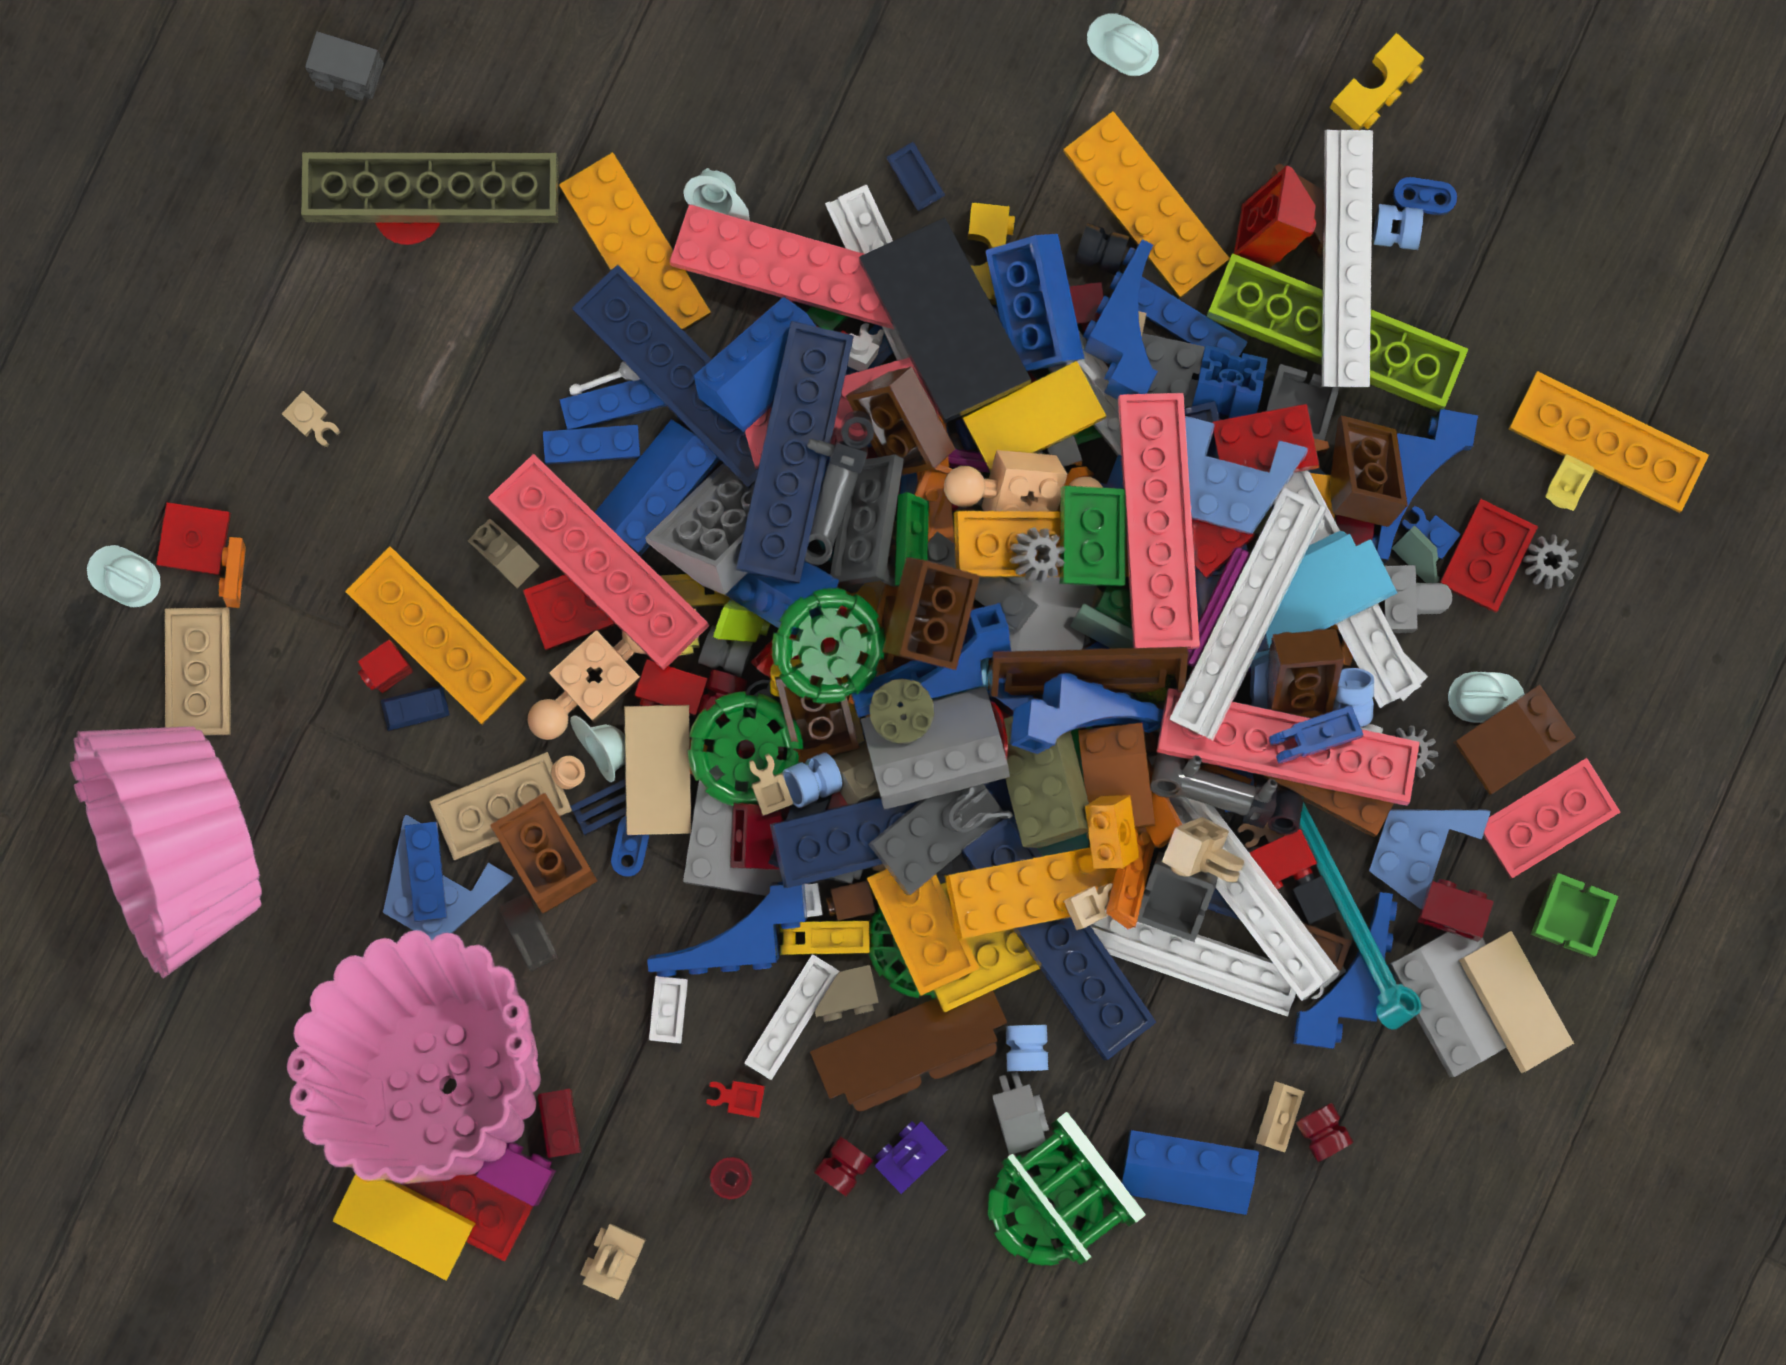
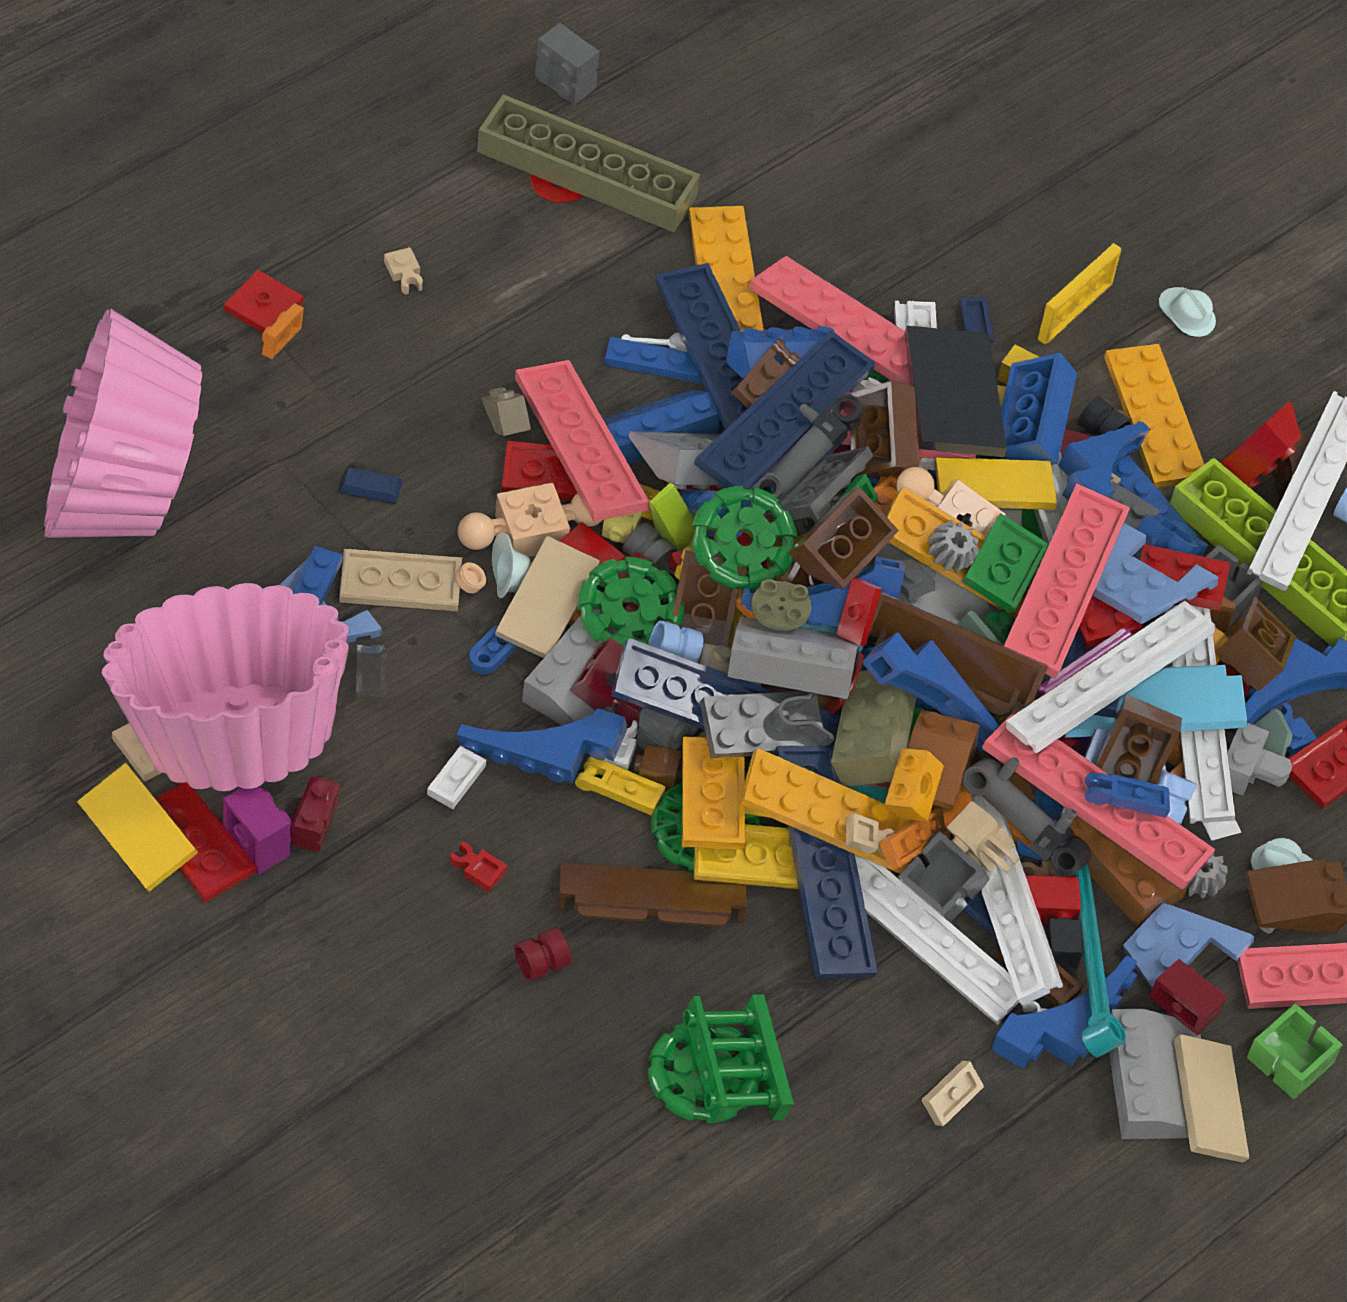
camera: 20 degrees right, 30 degrees down
light aqua piece [87,545,161,607] -> none
tan tile [165,607,231,736] -> none
light orange plate [345,546,527,725] -> none
red brick [358,640,414,693] -> none
dark orange slope [490,793,597,914] -> none
blue plate [543,425,640,465] -> none
dark blue tile [570,779,626,835] -> none
tan brick [580,1224,646,1300] -> none
light aqua piece [683,168,750,221] -> none
dark red wheel [710,1157,753,1199] -> none
white plate [744,954,840,1080] -> none
tan plate [749,754,793,815] -> none
dark tan slope [815,965,879,1022] -> none
dark purple brick [875,1121,948,1194] -> none
light grey brick [992,1071,1049,1155] -> none
light blue wheel [1006,1025,1048,1071] -> none
blue slope [1121,1130,1259,1215] -> none
dark red wheel [1295,1103,1353,1162] -> none
none -> reddish brown plate [731,337,800,408]
none -> red plate [836,578,882,646]
none -> yellow tile [1038,243,1121,344]

